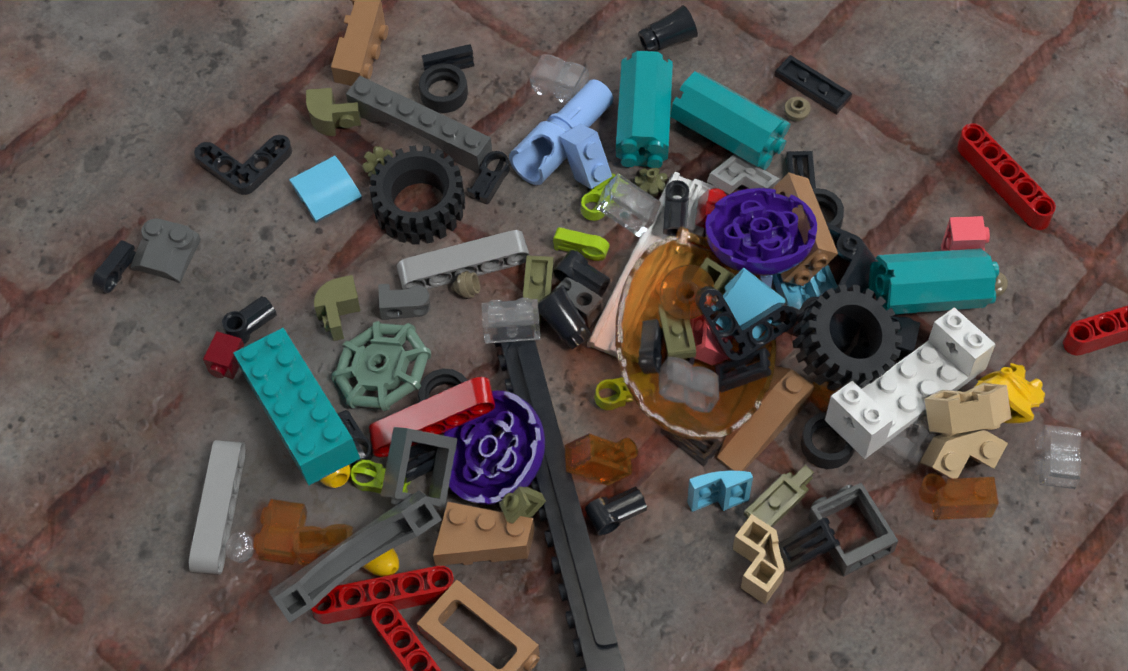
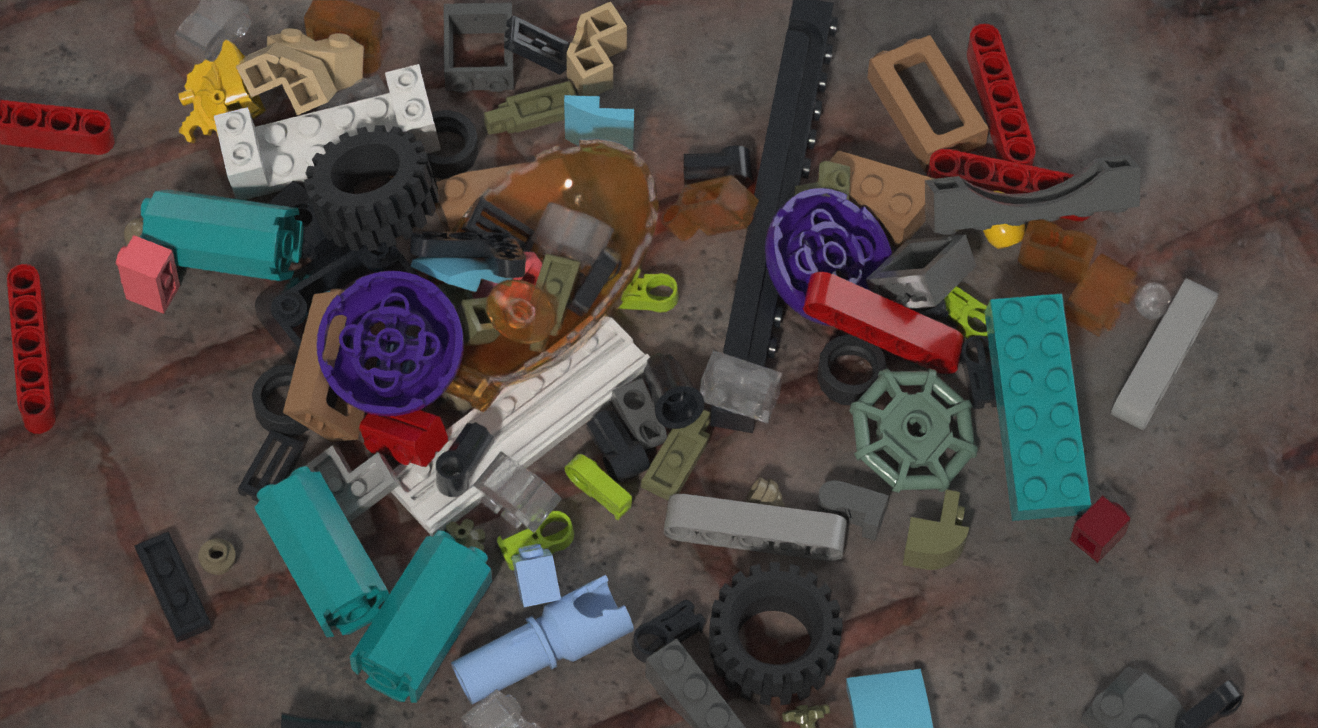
camera: 160 degrees left, 0 degrees up
black piece [222,296,277,344] -> none

